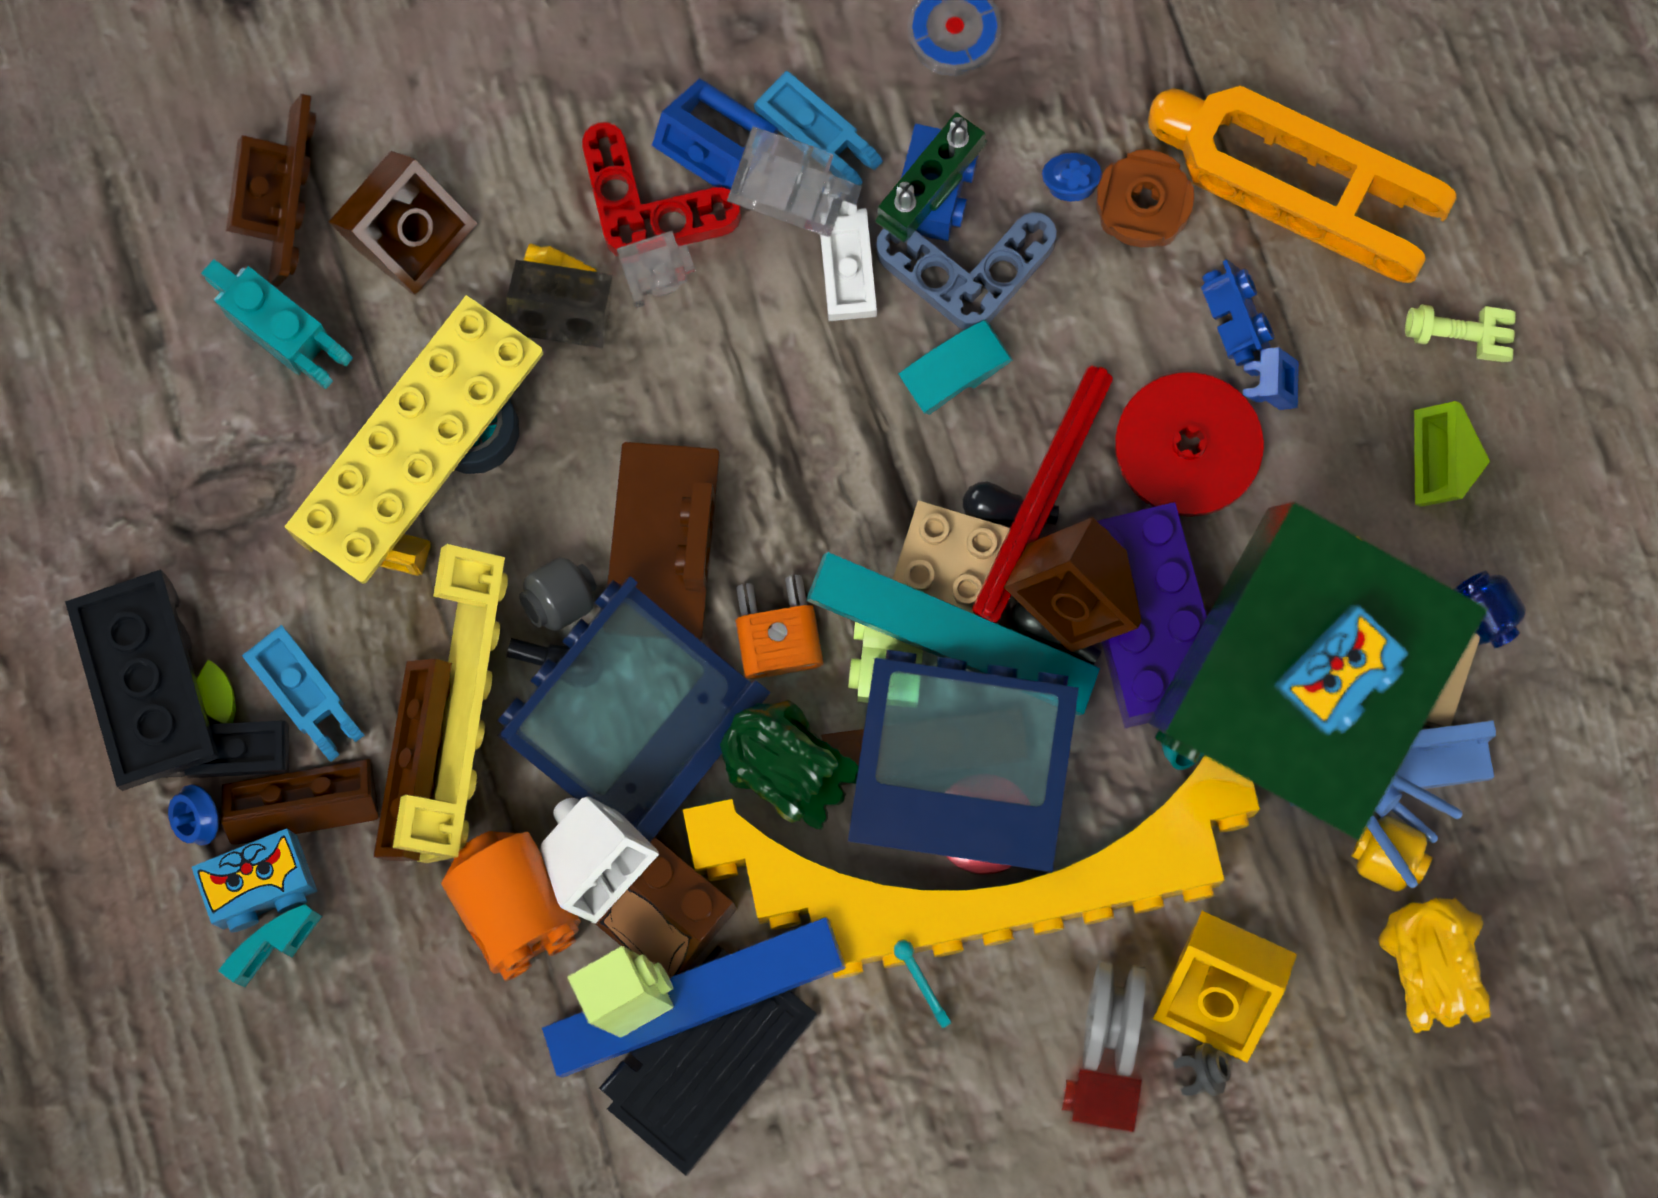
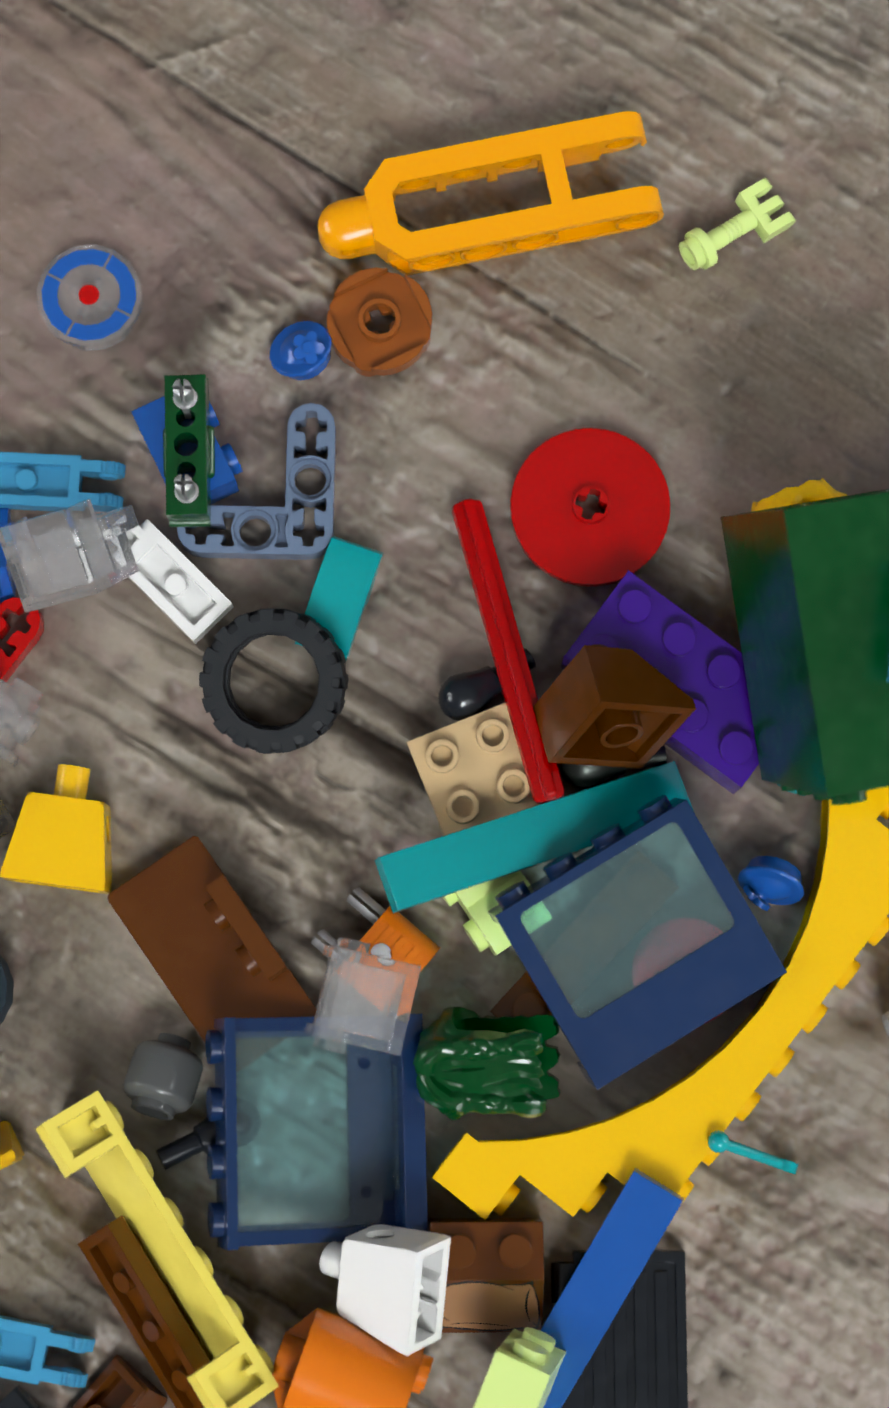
camera: 50 degrees left, 5 degrees up
blue hinge [1201,259,1275,366] -> none
blue tile [1243,347,1299,410] -> none
lime slope [1414,401,1490,507] -> none
none -> yellow torso [0,764,112,894]
none -> black tyre [199,608,349,754]
none -> clear plate [304,937,421,1056]
none -> blue hat [737,856,805,911]

